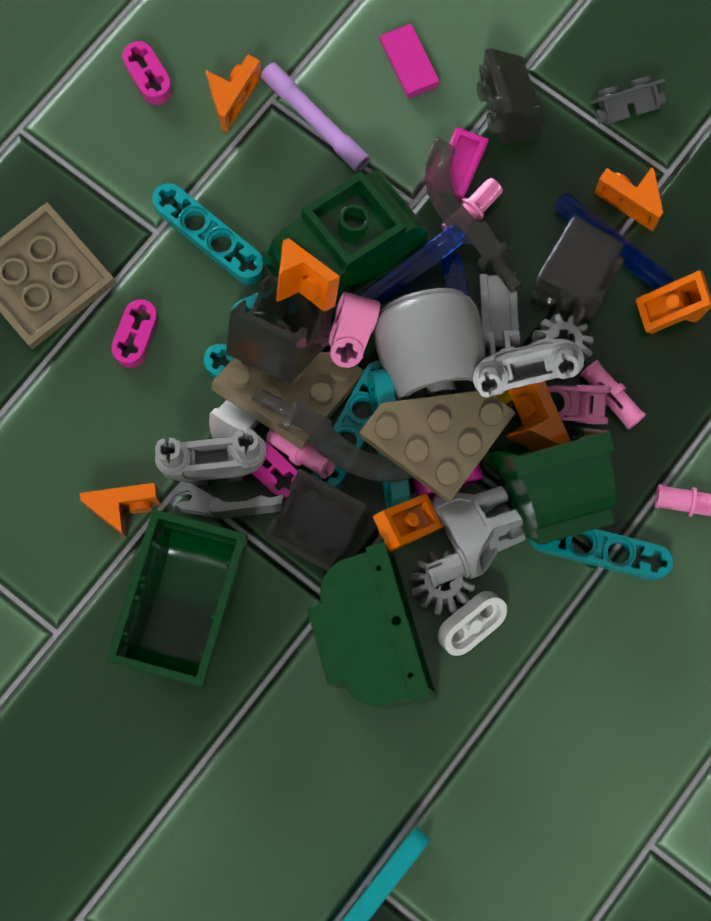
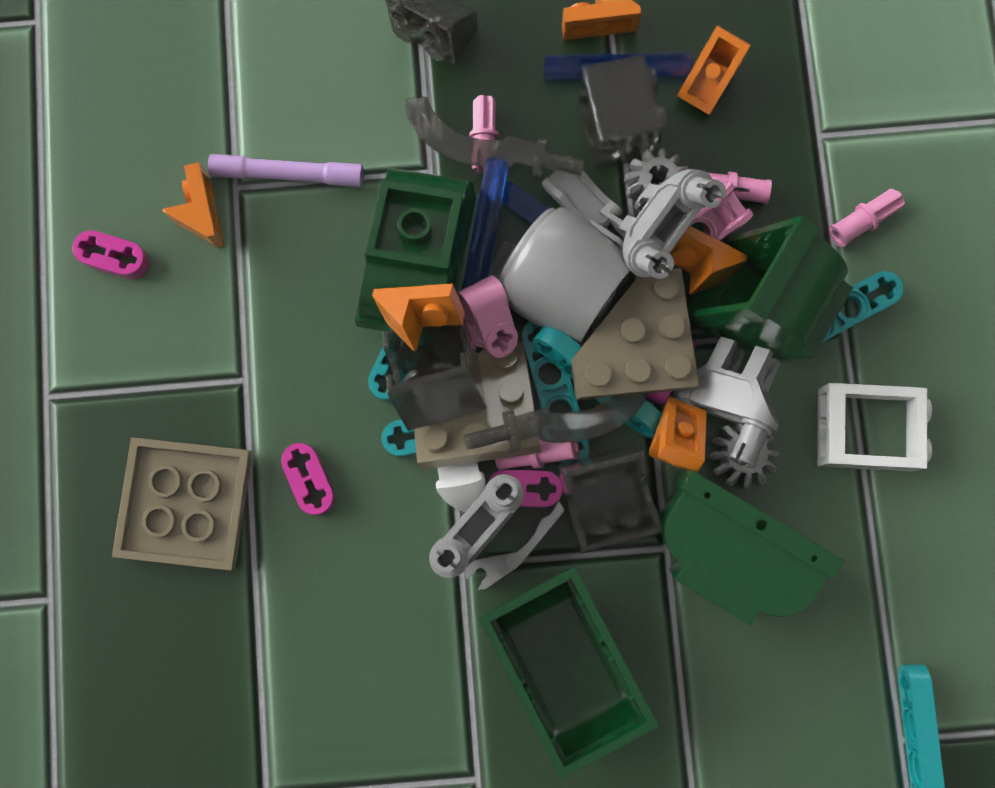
camera: 40 degrees left, 5 degrees up
orange slope [80,483,161,538] -> none
teal beam [152,183,265,284] -> none
dark pink tile [379,23,439,99] -> none
dark pink tile [429,127,489,204] -> none
white plate [437,591,507,656] -> none
none -> white window [817,383,932,472]

